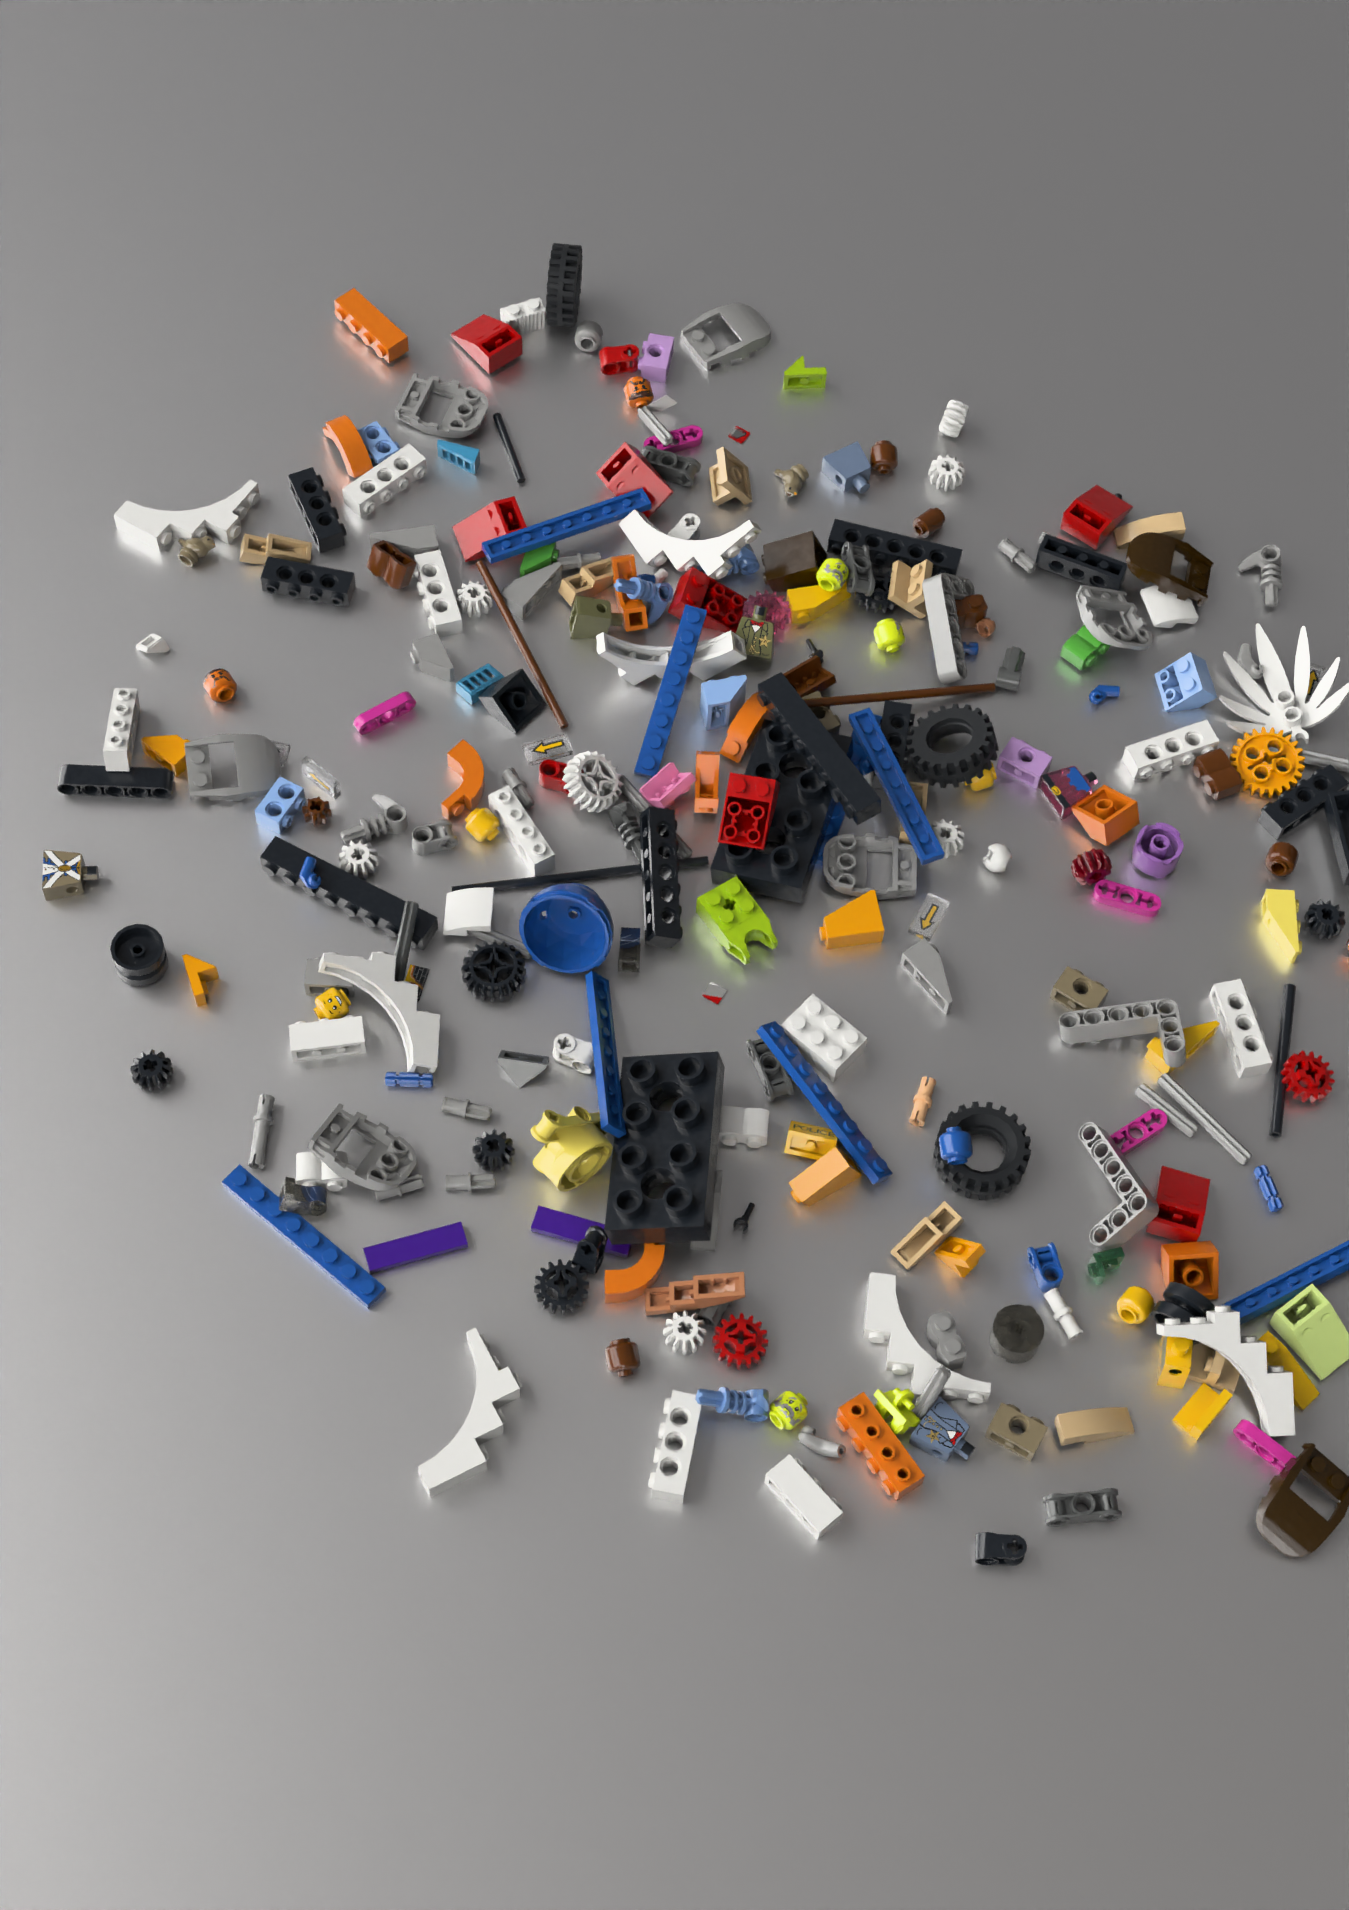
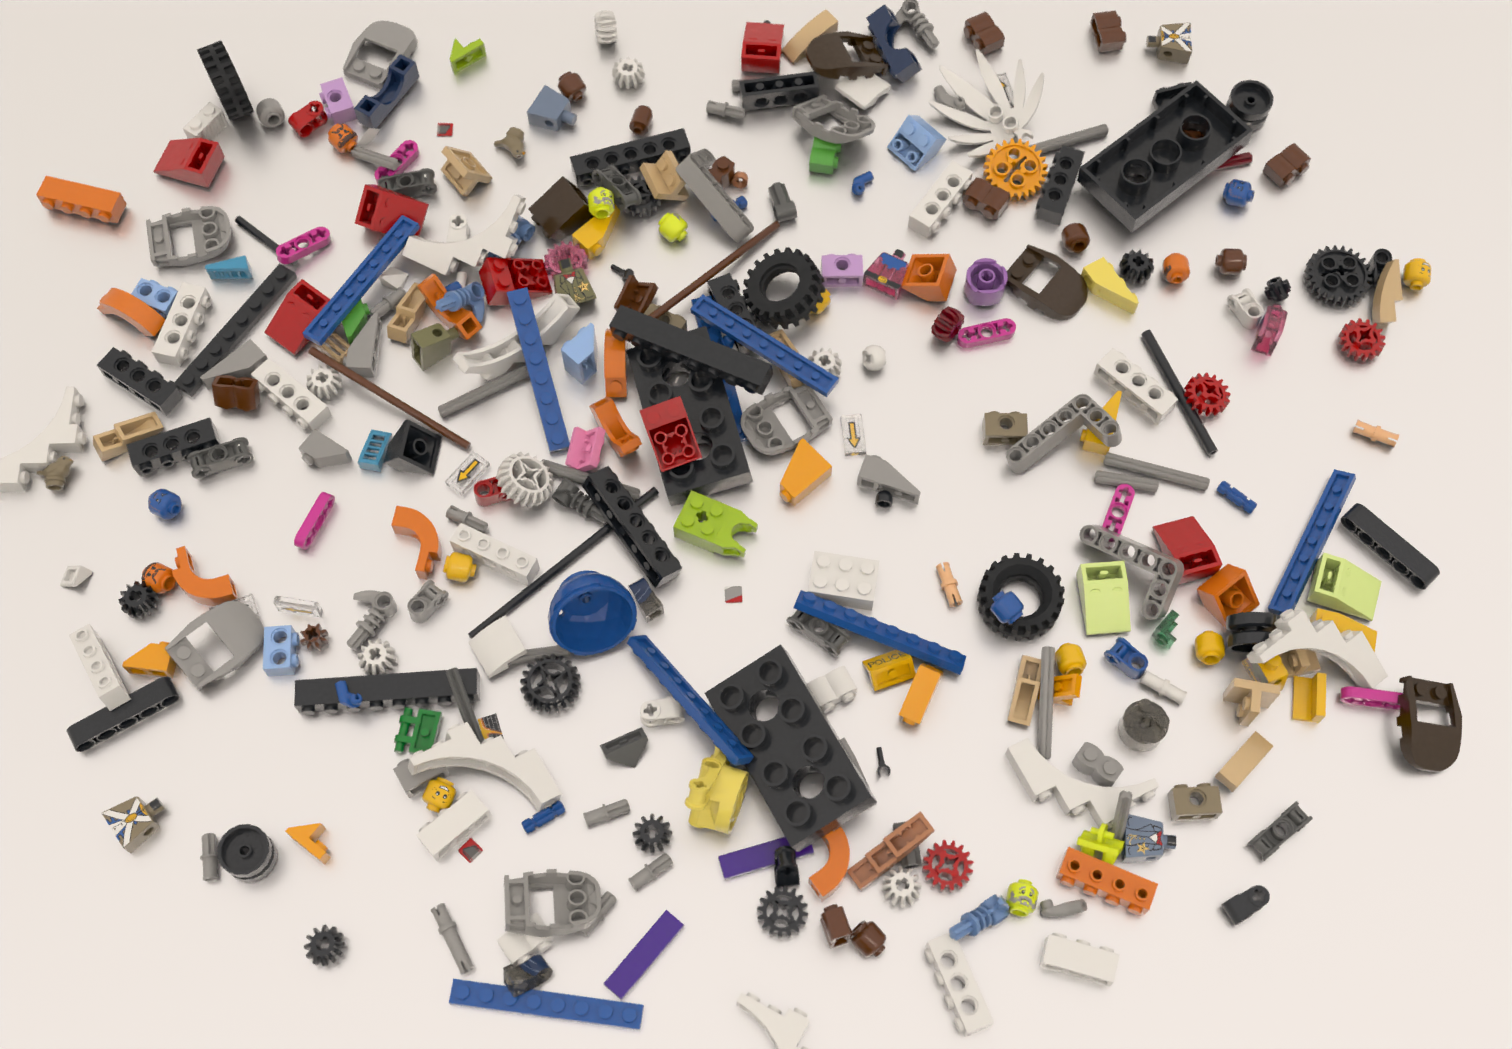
camera: 30 degrees left, 5 degrees up
none -> black gear [118,581,159,619]
none -> blue head [148,489,182,520]
none -> orange arch [172,546,239,606]
none -> black plate [175,263,297,397]
none -> dark grey piece [187,437,253,479]
none -> light grey axle [200,833,219,881]
none -> dark pink beam [276,227,331,264]
none -> tan tile [314,331,350,364]
none -> dark blue arch [354,54,420,129]
none -> white slope [379,267,409,290]
none -> green plate [394,707,442,755]
none -> light grey axle [438,365,529,417]
none -> sticker [458,838,483,863]
none -> reddish brown brick [820,904,853,948]
none -> dark blue arch [866,4,922,83]
none -> black hinge [875,490,893,508]
none -> reddish brown brick [963,12,1005,55]
none -> dark brown slope [1006,244,1088,321]
none -> light grey axle [1038,646,1055,759]
none -> yellow head [1055,643,1087,675]
none -> yellowish green slope [1076,561,1131,635]
none -> tan bracket [1223,678,1281,726]

